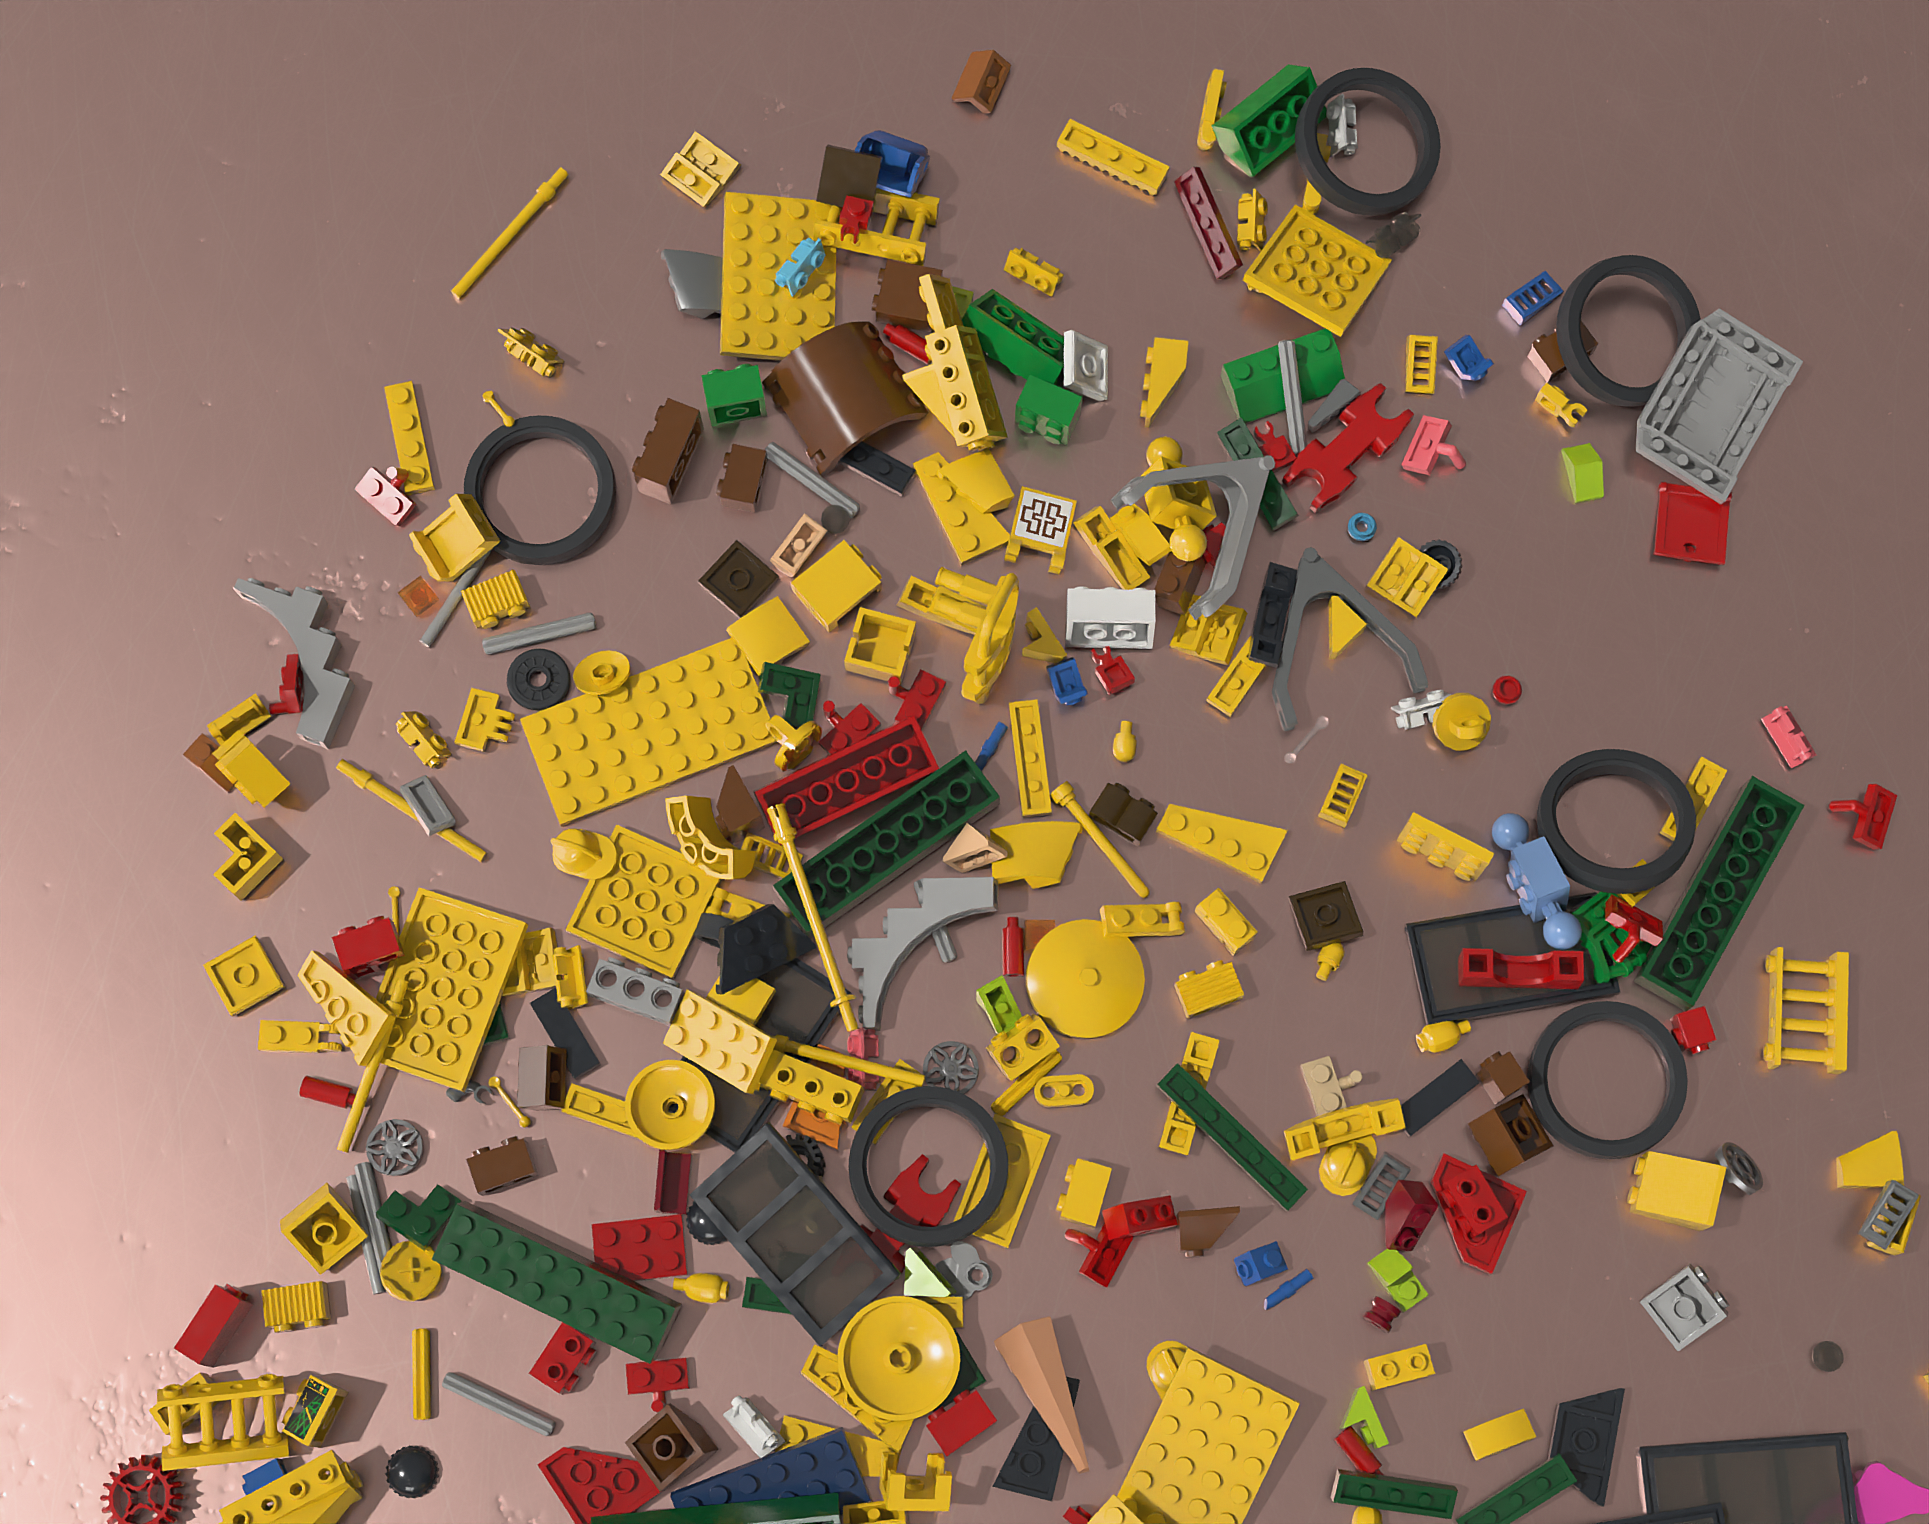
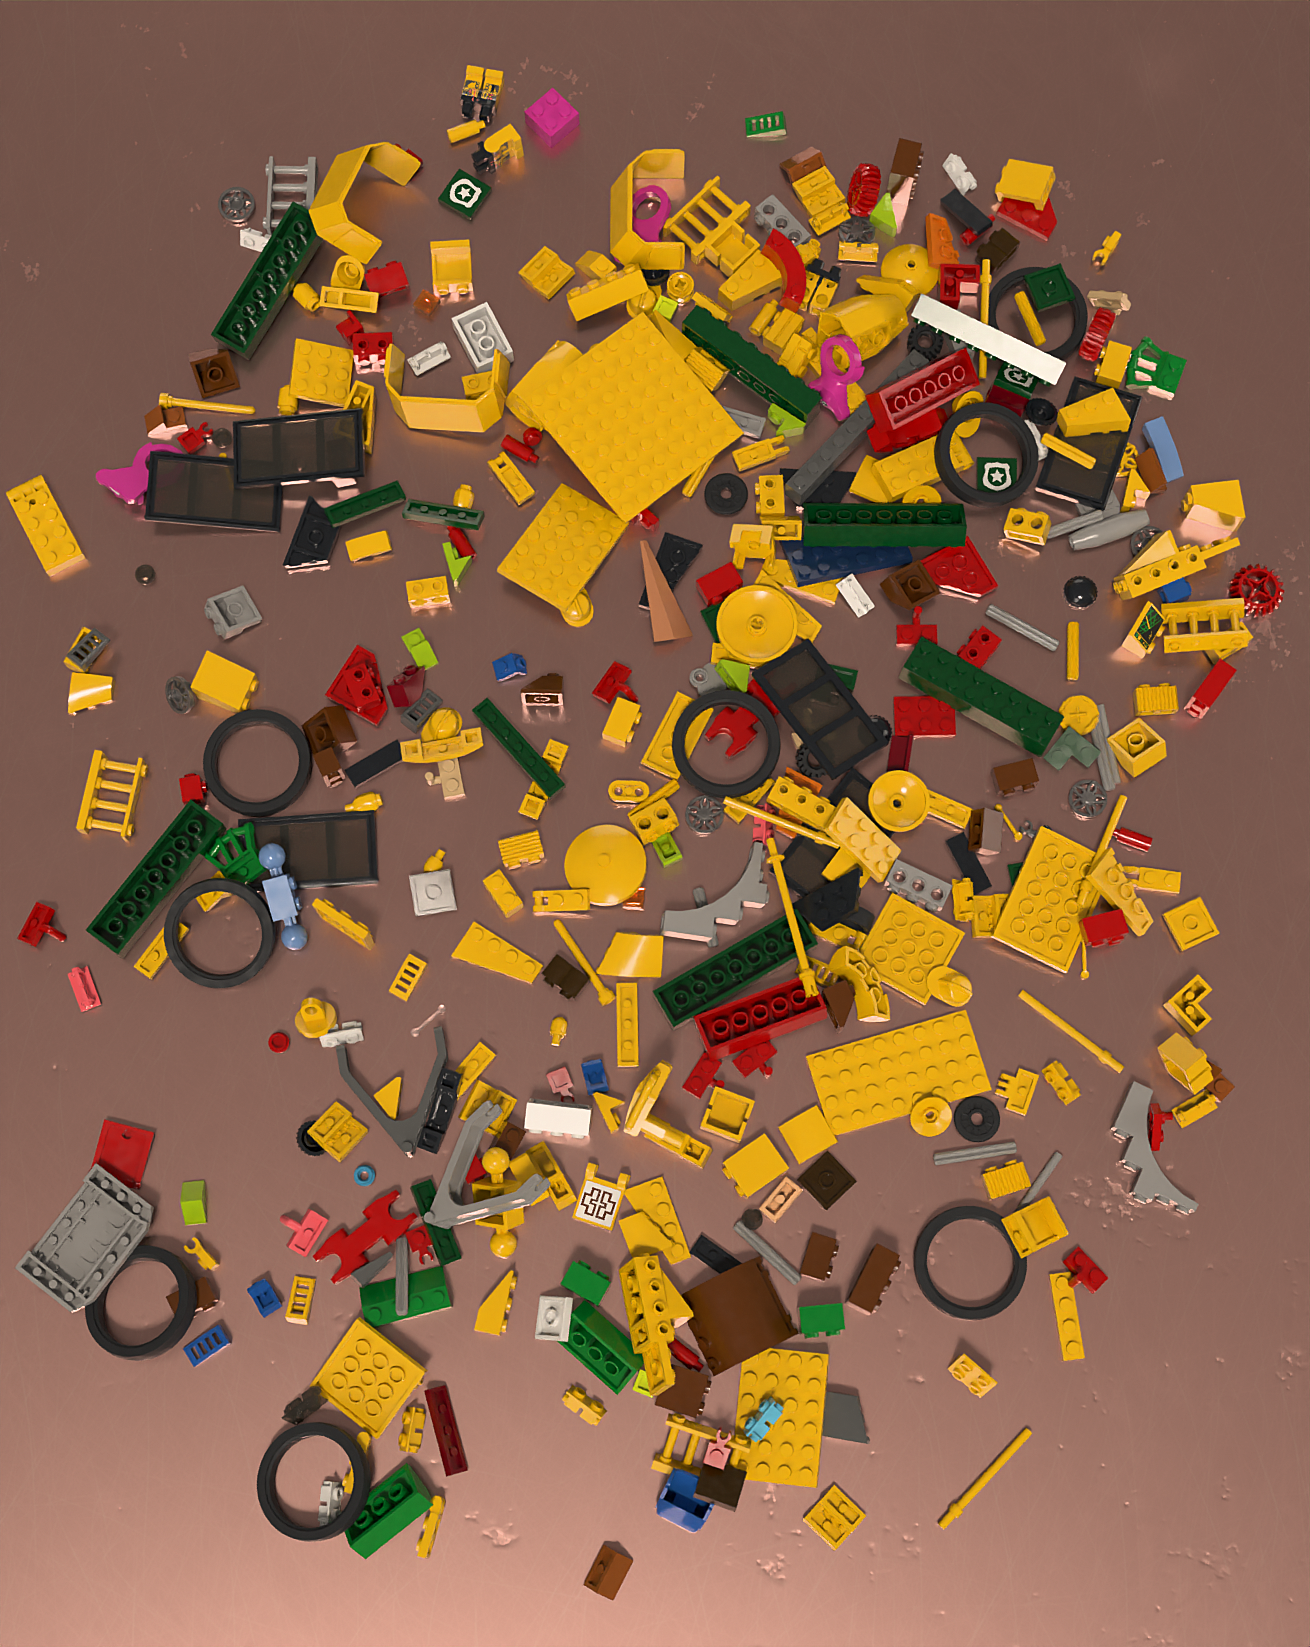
camera: 175 degrees left, 0 degrees up
clear orange plate [397,575,439,617] -> none
light grey tile [400,775,455,836] -> none
yellow hinge [482,391,514,427] -> none
yellow plant [673,1273,730,1303] -> none
dark green plate [758,662,821,729] -> none
yellow tile [766,715,822,772] -> none
light nougat slope [943,823,1007,873] -> none
blue piece [975,722,1008,771] -> none
red cylinder [1002,917,1024,977] -> none
yellow gear [1057,119,1170,196] -> none
red brick [1102,1195,1178,1240] -> none
blue piece [1264,1269,1314,1310] -> none
dark red wheel [1363,1296,1401,1333] -> none
red arch [1458,948,1584,989] -> none
red plate [1605,895,1663,963] -> none

